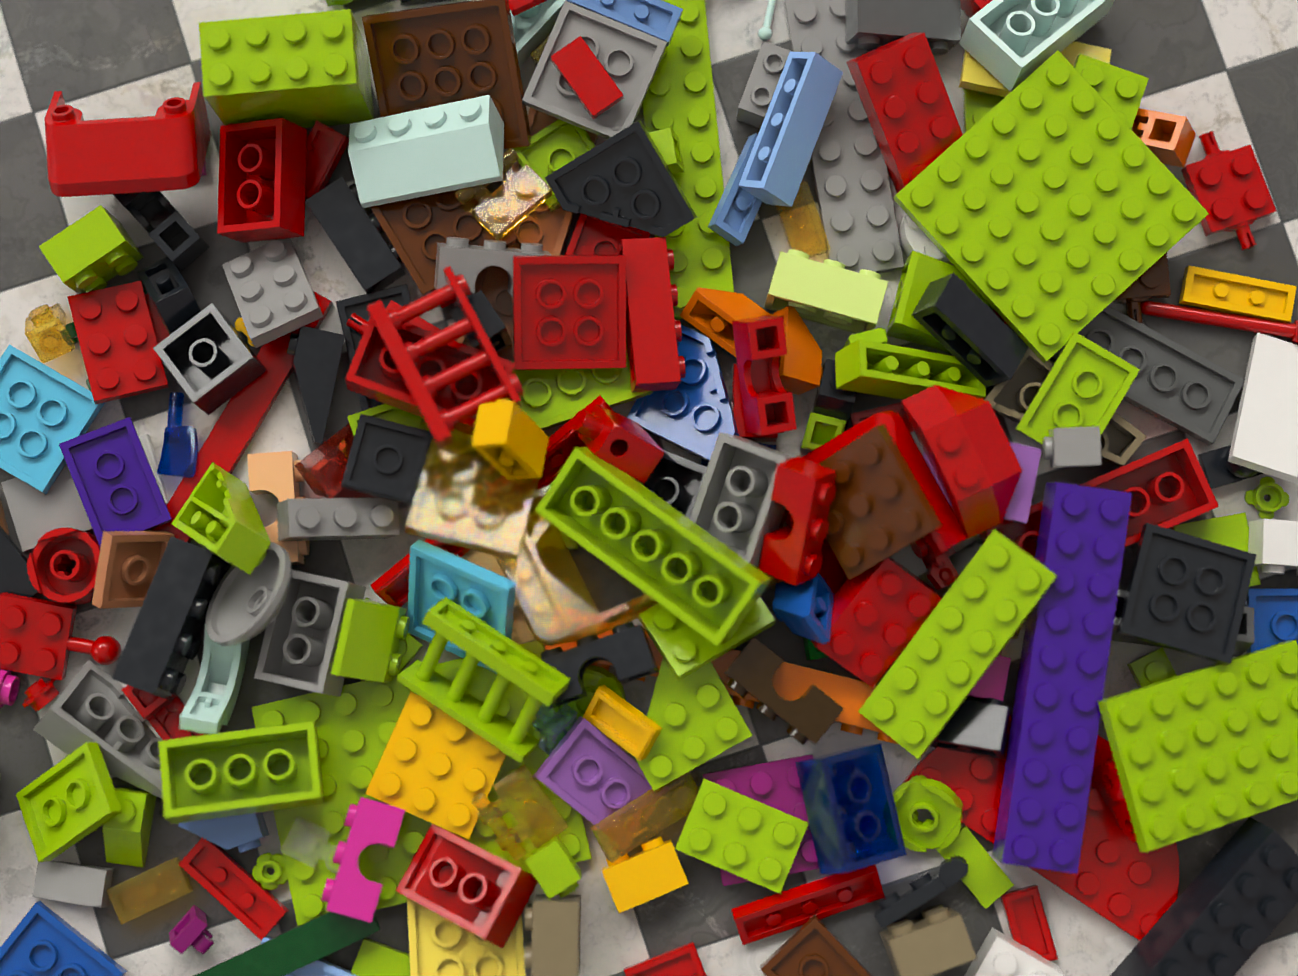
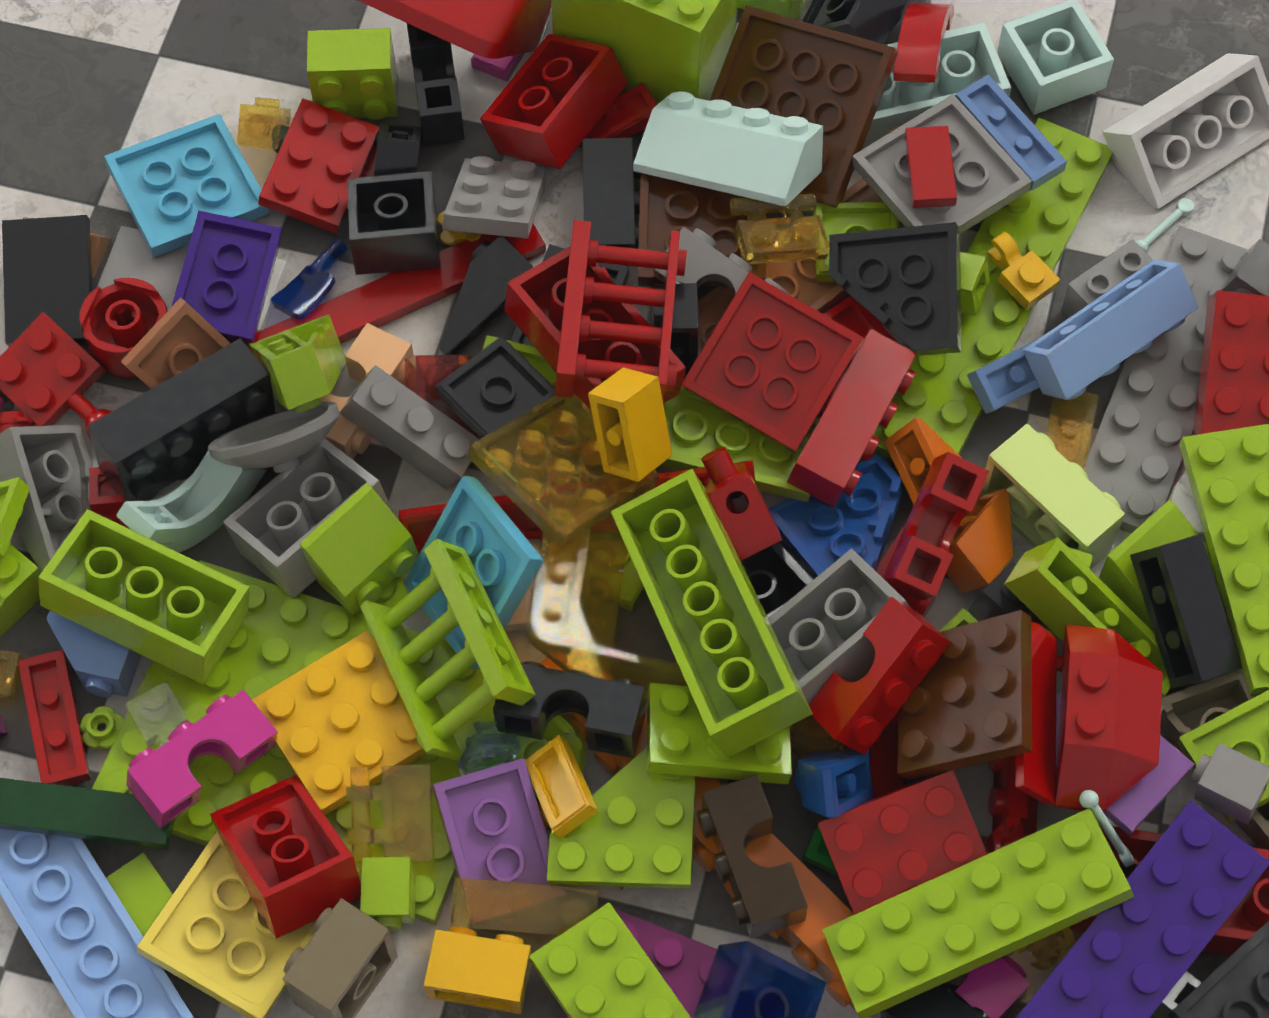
camera: 35 degrees right, 20 degrees down
none -> yellow plate [987,231,1061,310]
none -> light aqua hinge [1079,790,1135,868]

